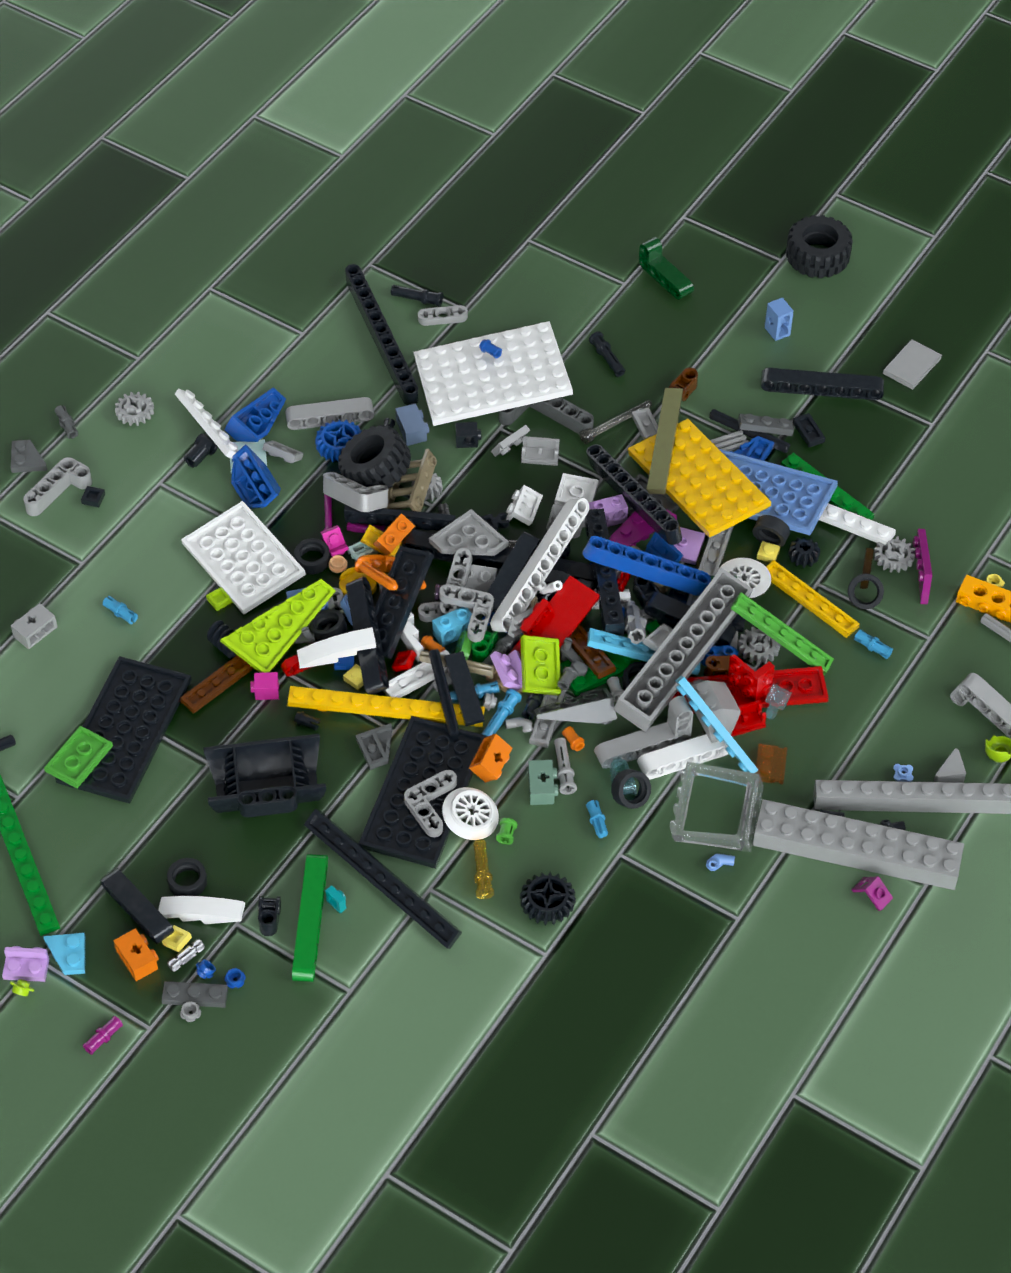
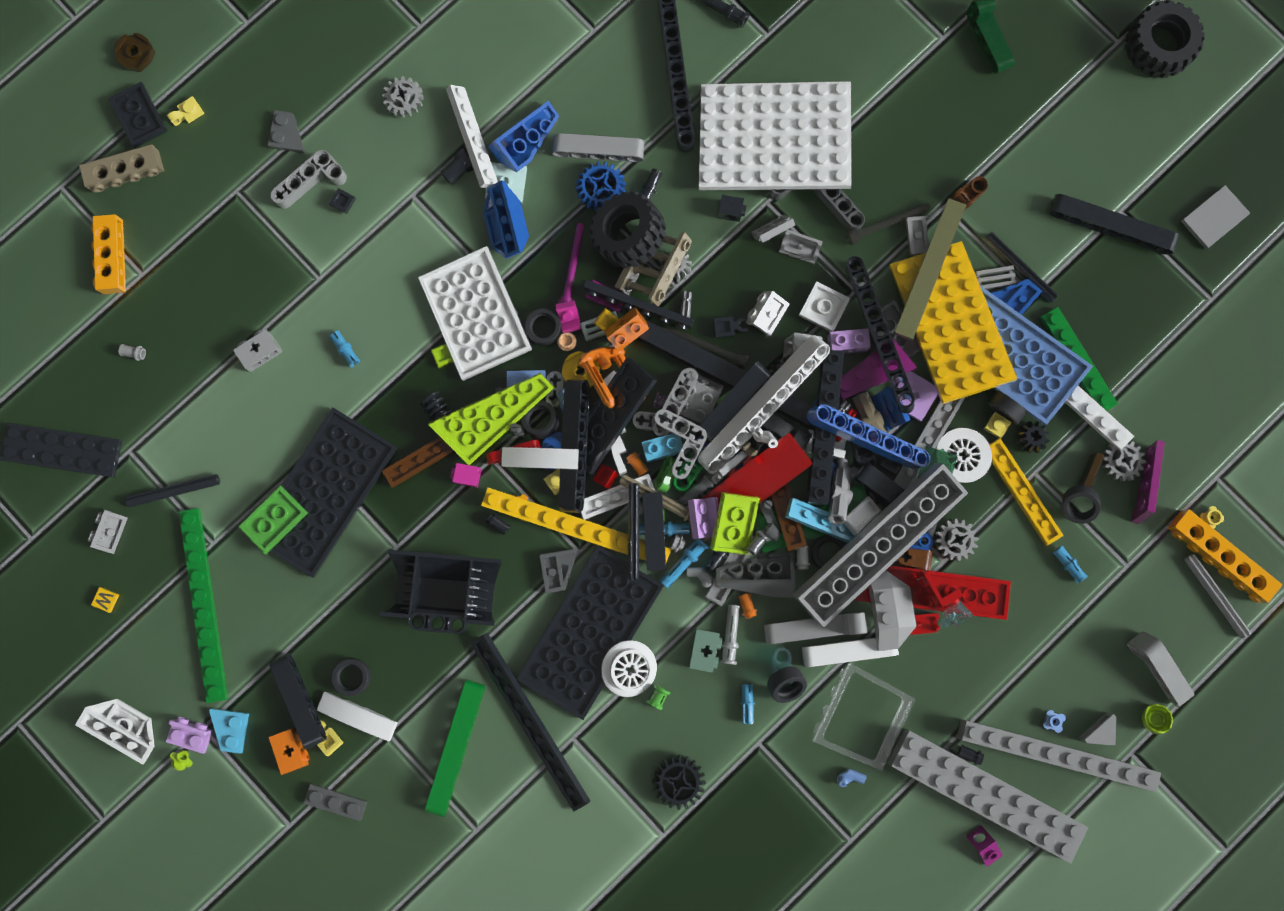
camera: 15 degrees right, 30 degrees up
dark grey pin [55,405,78,439] -> none
magenta pin [83,1016,123,1055] -> none
axle [167,939,205,972] -> none
light grey plate [180,1001,201,1022] -> none
blue plate [196,959,216,979] -> none
blue plate [225,968,246,988] -> none
black piece [258,896,281,936] -> none
light grey plate [262,440,303,463] -> none
light grey beam [323,472,388,512] -> none
teal plate [325,885,346,913] -> none
sand blue brick [395,403,429,446] -> none
light grey beam [404,770,457,837] -> none
light grey beam [418,305,468,326] -> none
light grey plate [429,509,509,556] -> none
orange brick [469,734,513,783] -> none
clear yellow pin [473,839,494,899] -> none
blue pin [479,339,502,359] -> none
black pin [589,331,626,377] -> none
medium azure plate [675,676,758,775] -> none
bright green tile [730,592,834,675] -> none
dark grey plate [738,414,794,436] -> none
clear orange plate [754,744,787,784] -> none
medium blue brick [765,298,793,341] -> none
black plate [792,413,825,447] -> none
black arm [880,820,906,830] -> none

